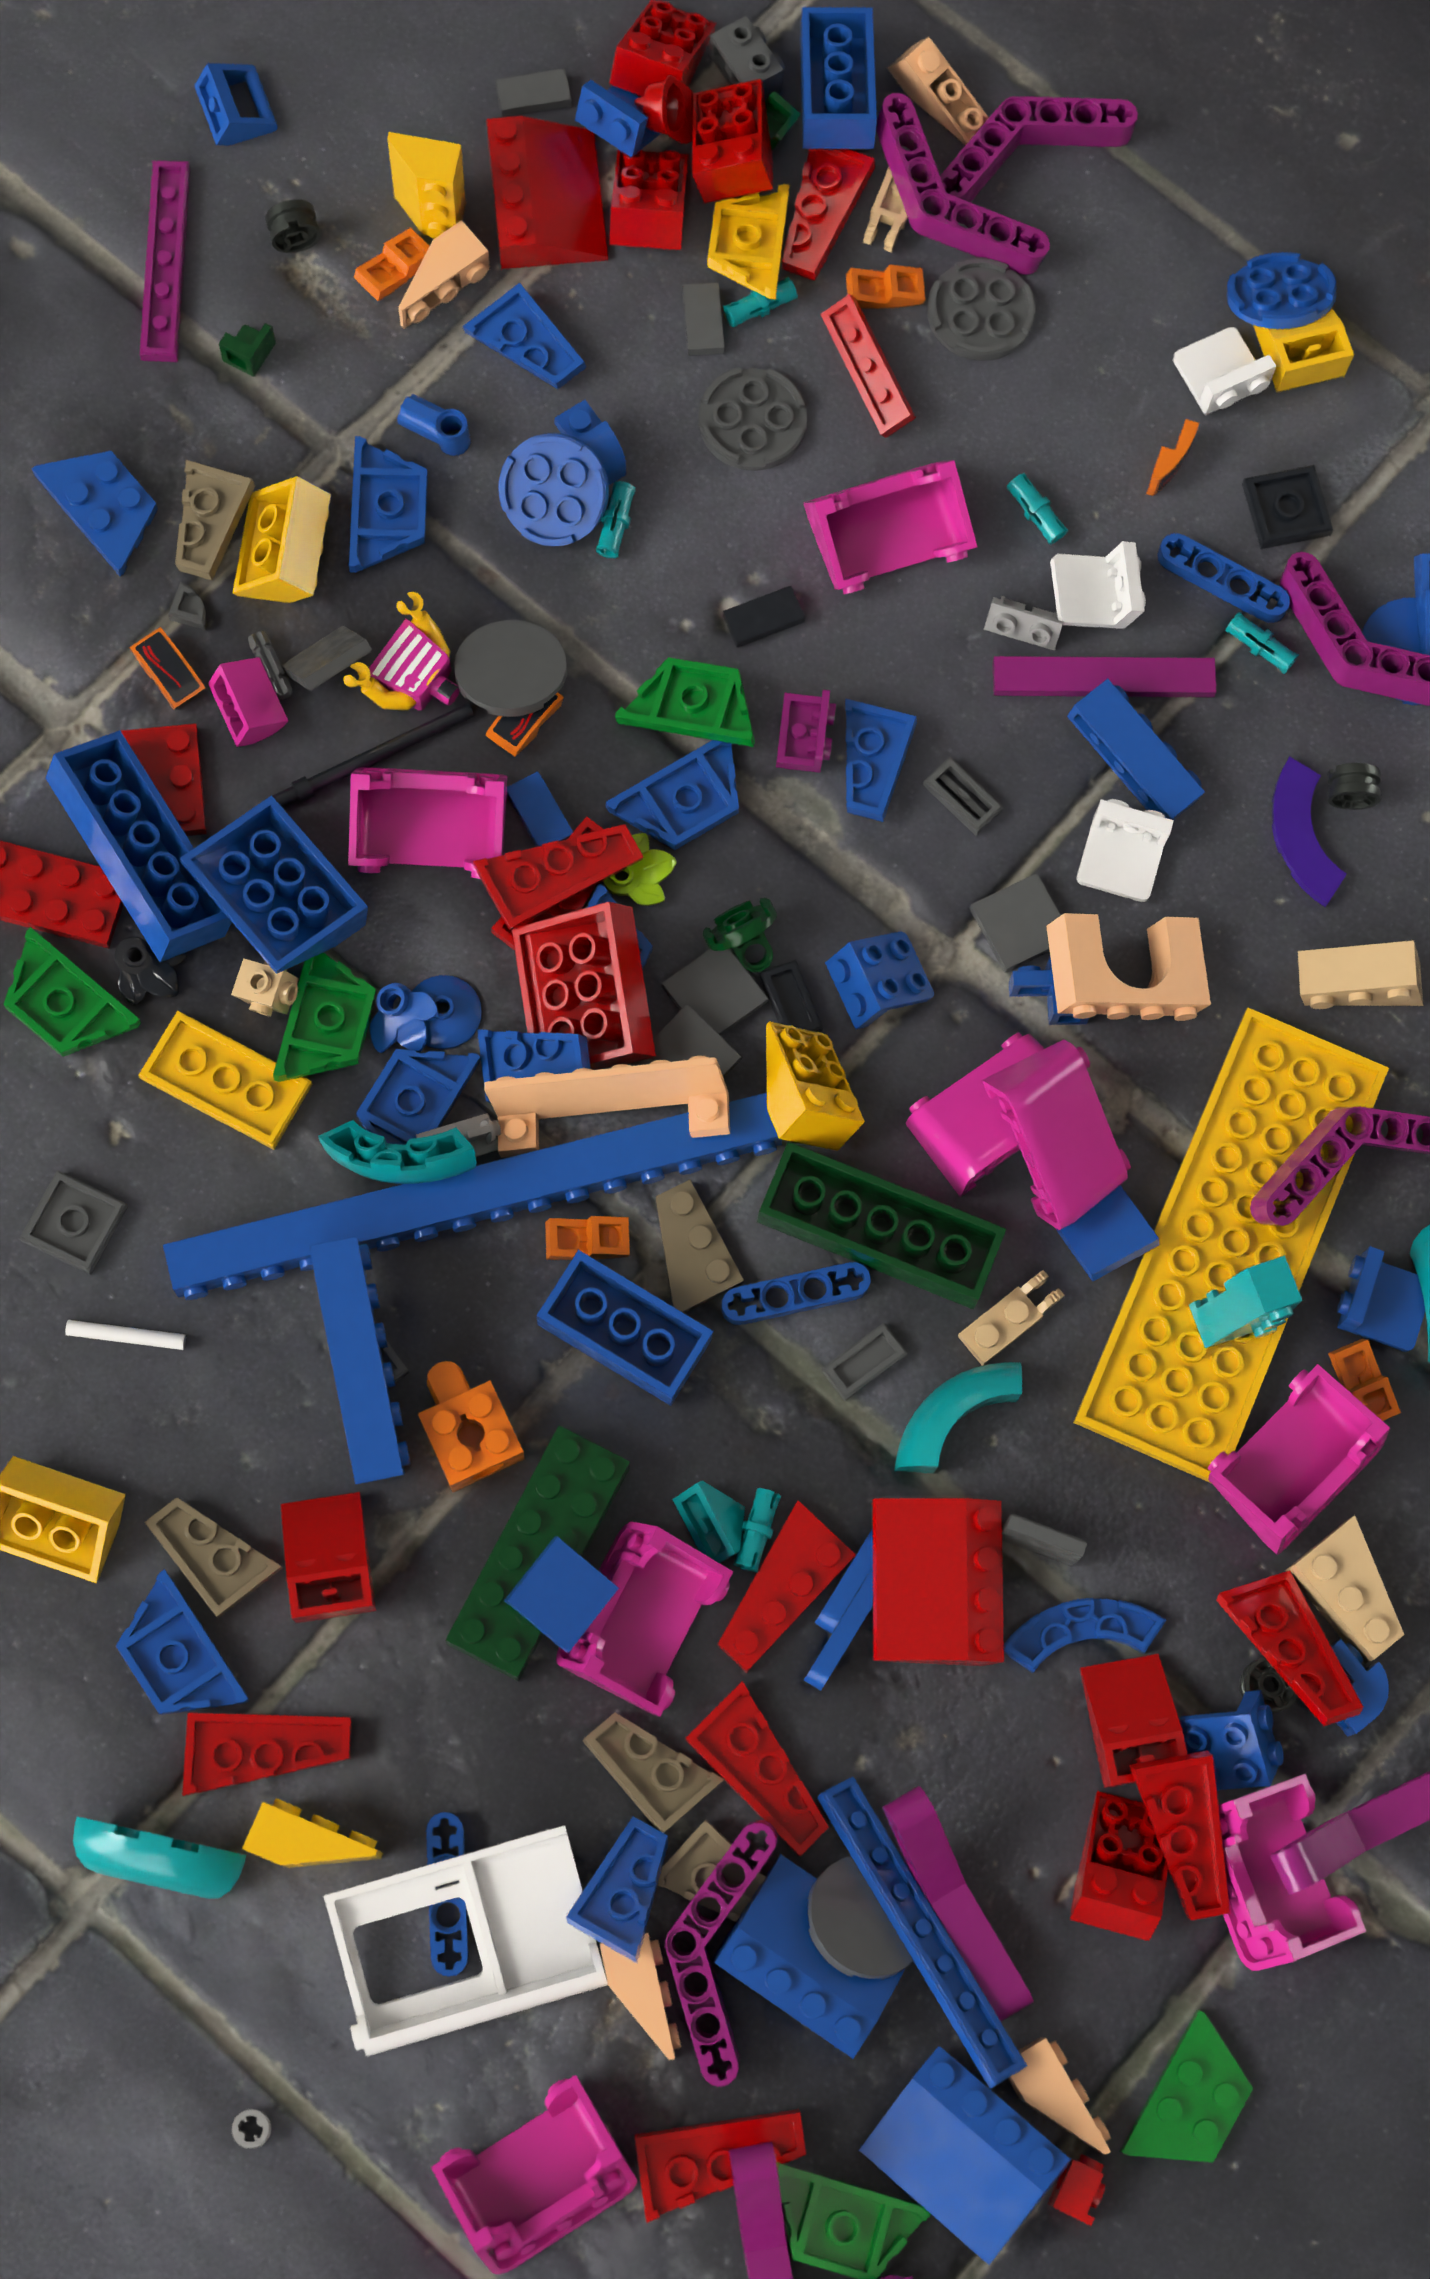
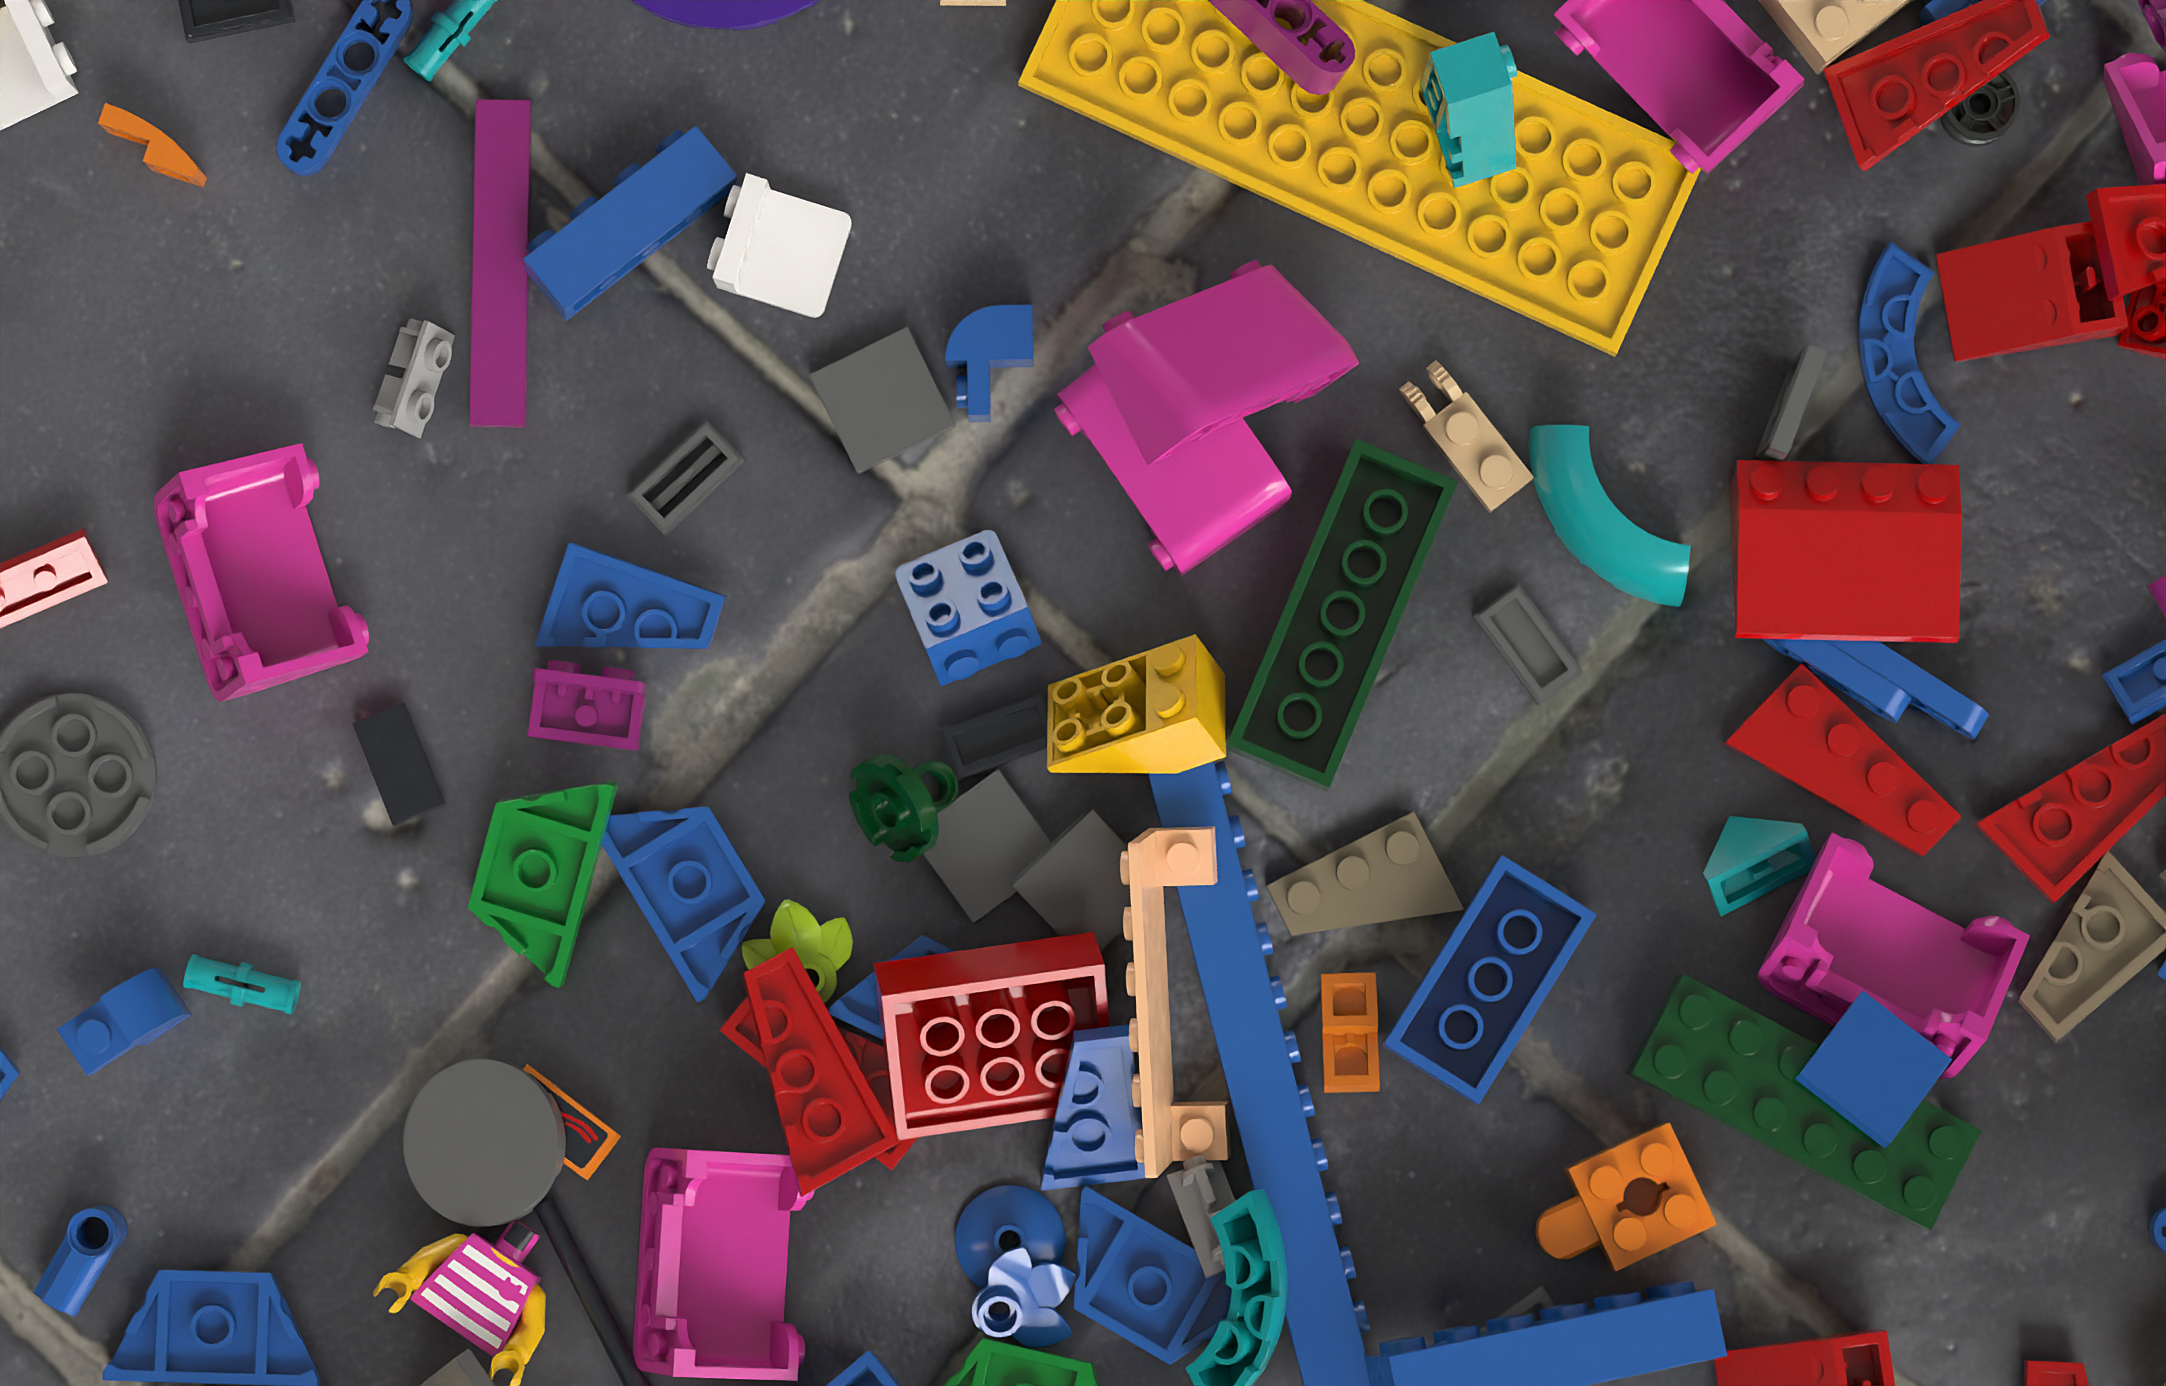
camera: 80 degrees left, 10 degrees up
tile [498,433,609,546] -> none
blue tile [507,771,573,847] -> none
blue beam [721,1262,871,1325] -> none
teal pin [734,1488,781,1572] -> none
teal pin [1006,473,1069,545] -> none
light nougat arch [1046,913,1211,1021] -> none
white bracket [1050,542,1146,629] -> none
blue tile [1054,1185,1160,1282] -> none
blue bracket [1179,1690,1283,1790] -> none

